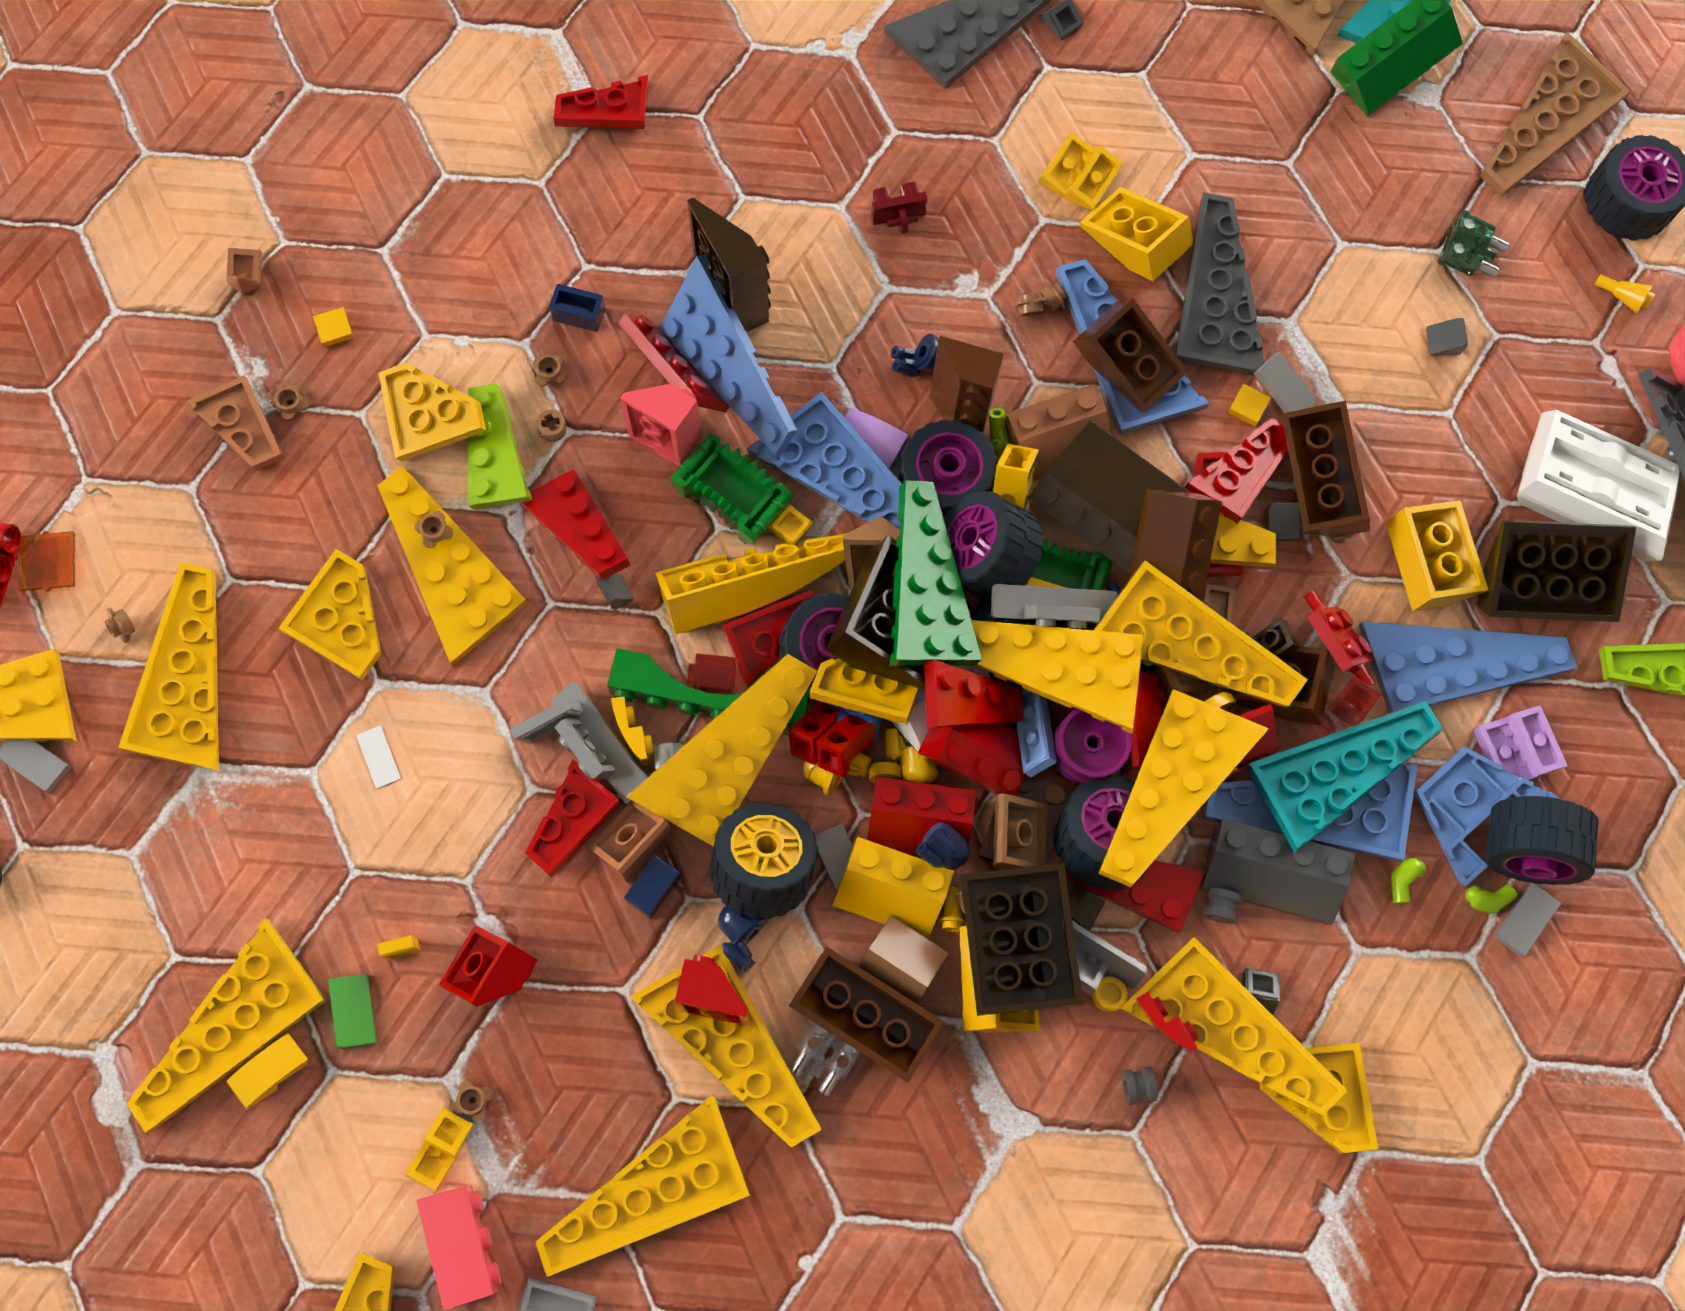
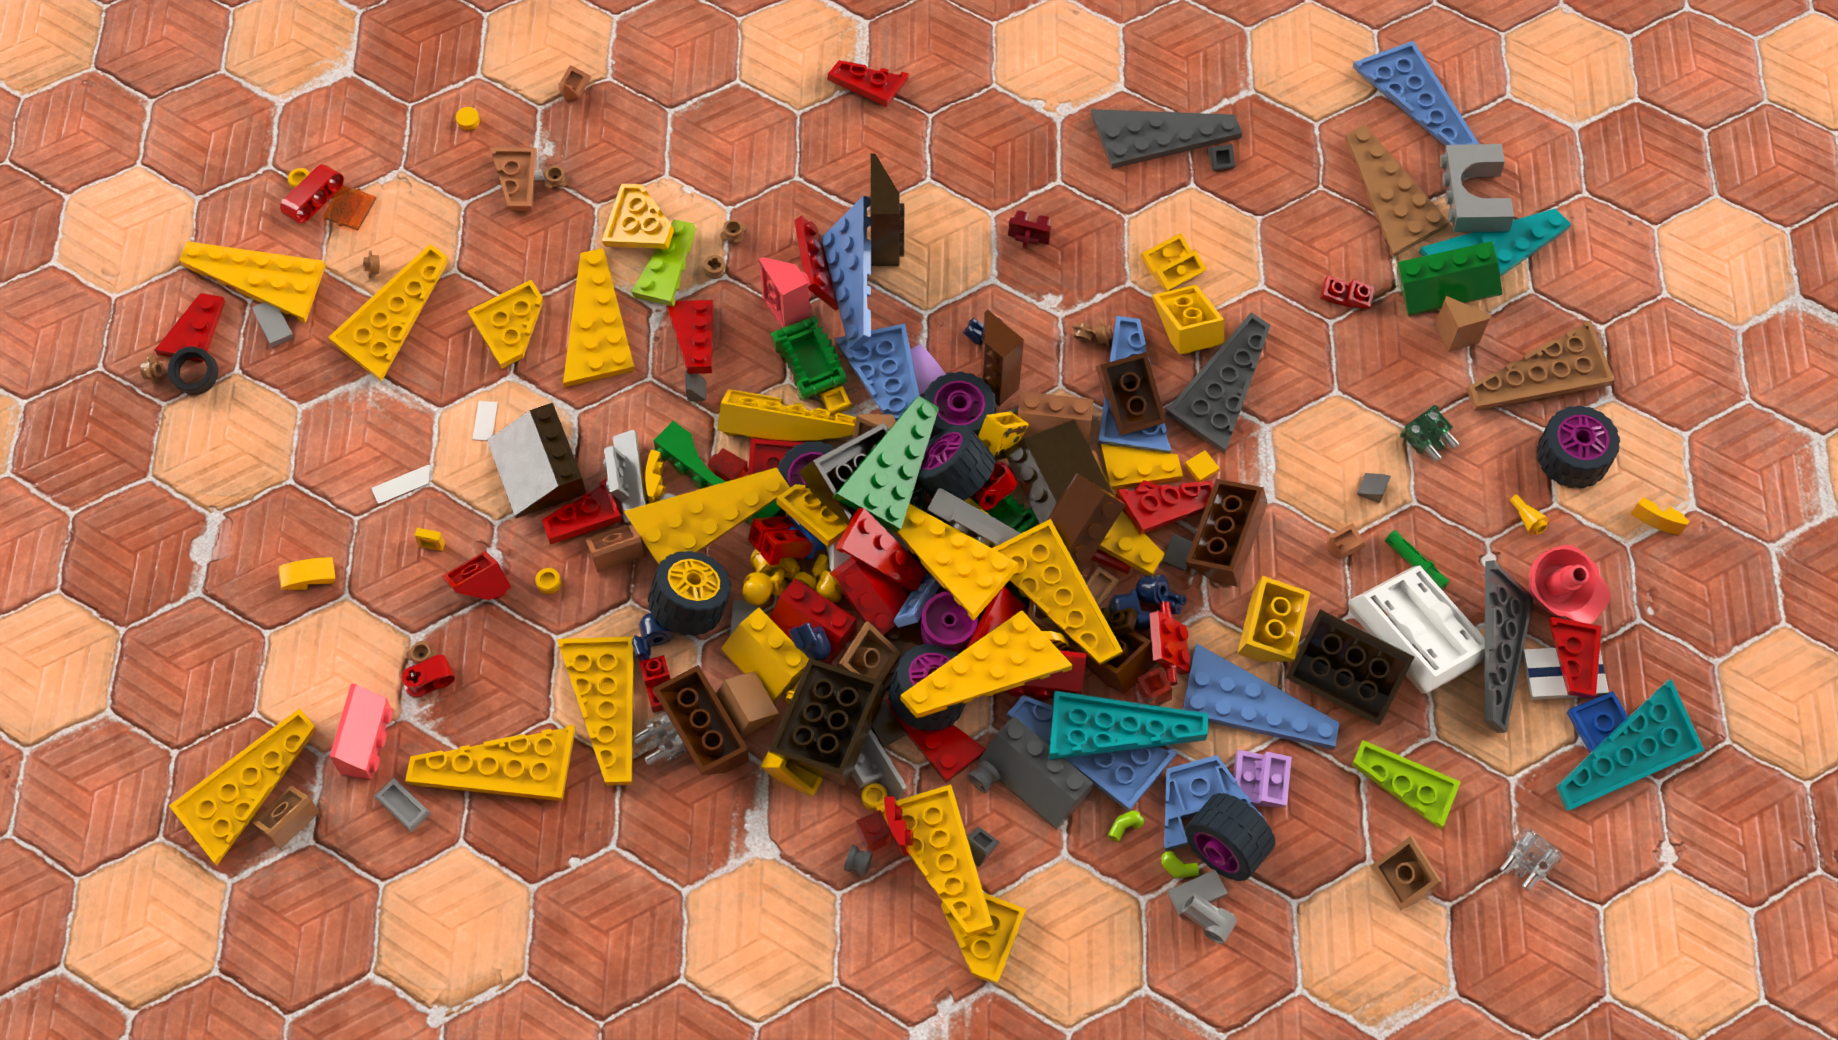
camera: 30 degrees right, 10 degrees down
yellow wing [126,918,326,1133] -> none
yellow tile [313,307,354,348] -> none
bright green slope [328,974,377,1050] -> none
yellow slope [405,1108,473,1193] -> none
medium nougat plate [415,511,453,548] -> none
light grey tile [510,698,584,743] -> none
dark blue piece [549,284,606,332] -> none
dark blue piece [624,855,682,919] -> none
red slope [675,955,751,1026] -> none
lime arm [989,408,1010,457] -> none
light grey tile [1254,352,1317,413] -> none
none -> white sticker [372,465,430,504]
none -> red piece [402,654,455,698]
none -> yellow tile [456,107,480,130]
none -> slope [487,402,587,519]
none -> yellow tile [535,568,561,595]
none -> red slope [639,655,671,713]
none -> yellow piece [742,568,787,606]
none -> clear red brick [856,810,892,852]
none -> red piece [970,462,1017,510]
none -> yellow wing [1100,444,1183,490]
none -> dark blue piece [1109,589,1151,630]
none -> dark blue piece [1135,575,1187,614]
none -> light grey piece [1181,893,1238,944]
none -> red slope [1320,275,1375,309]
none -> nougat plate [1327,523,1366,559]
none -> green pin [1385,530,1450,590]
none -> medium nougat slope [1435,296,1491,352]

